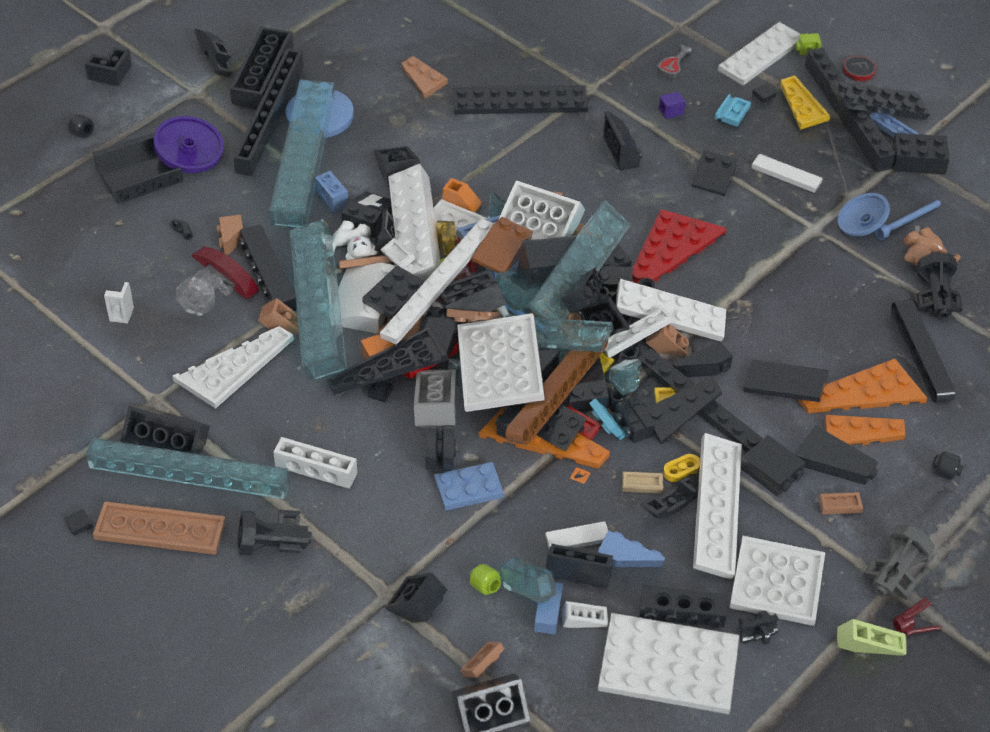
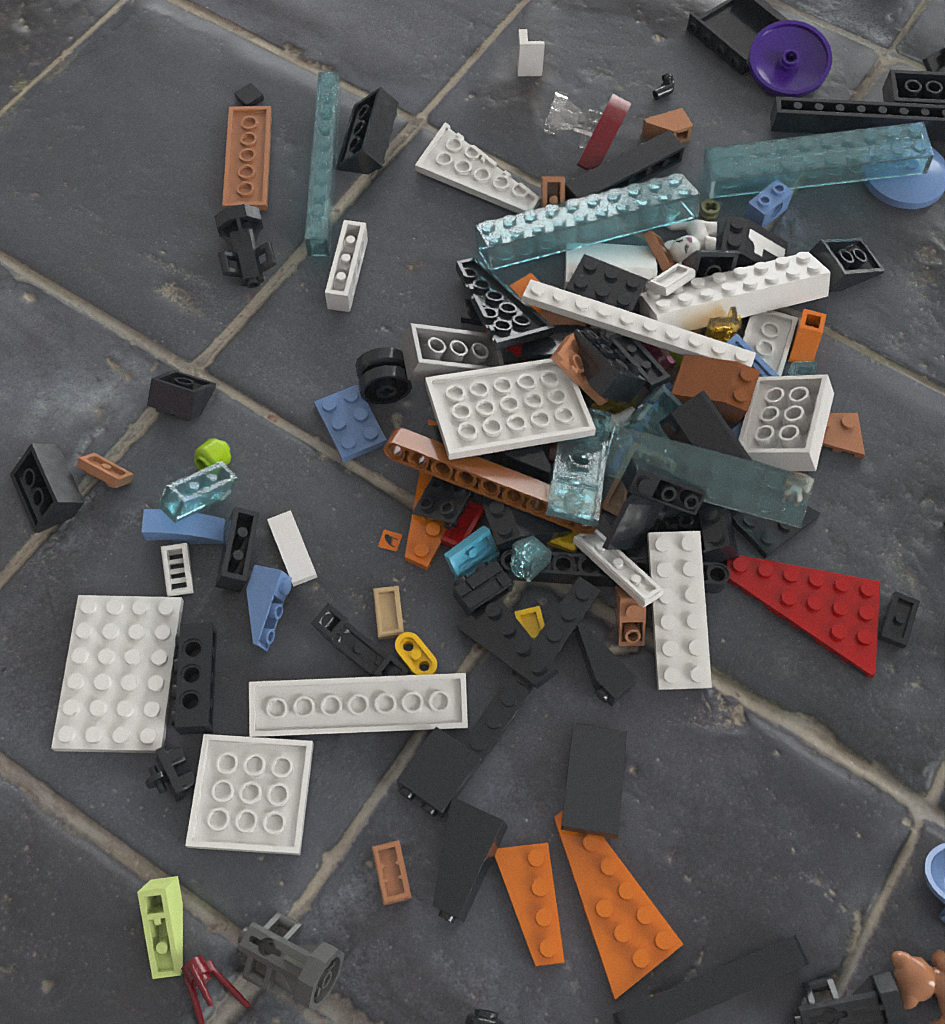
camera: 80 degrees right, 15 degrees up
none -> black plate [878,591,920,649]

